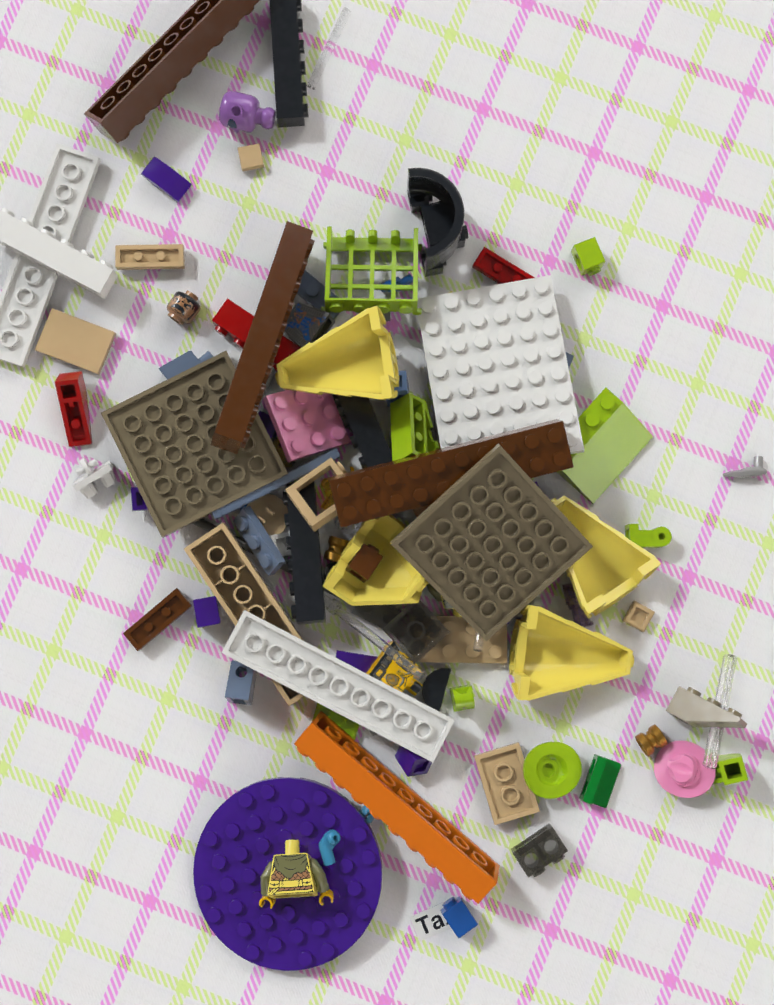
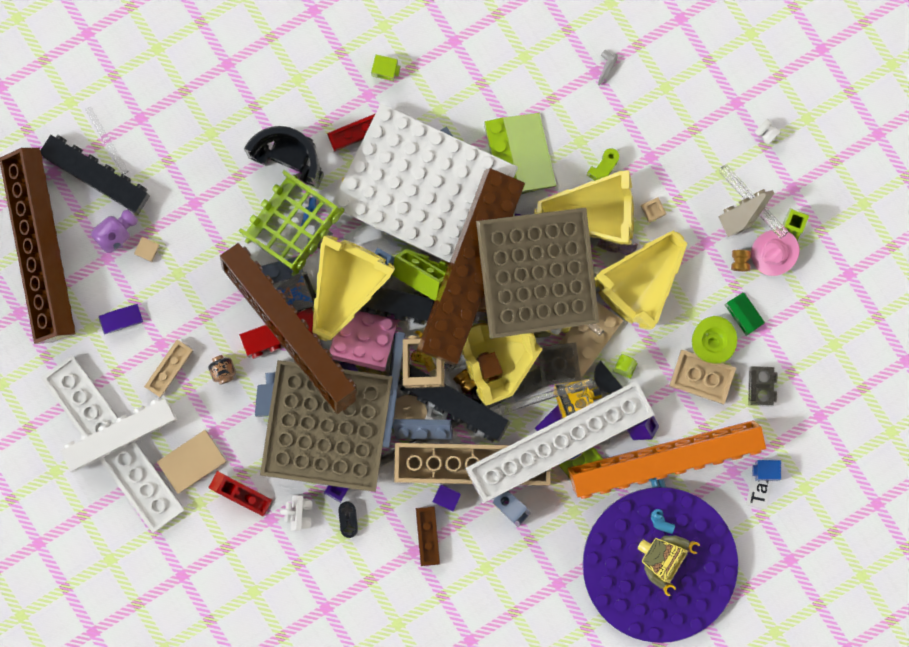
camera: 55 degrees left, 0 degrees up
none -> black beam [338,501,358,538]

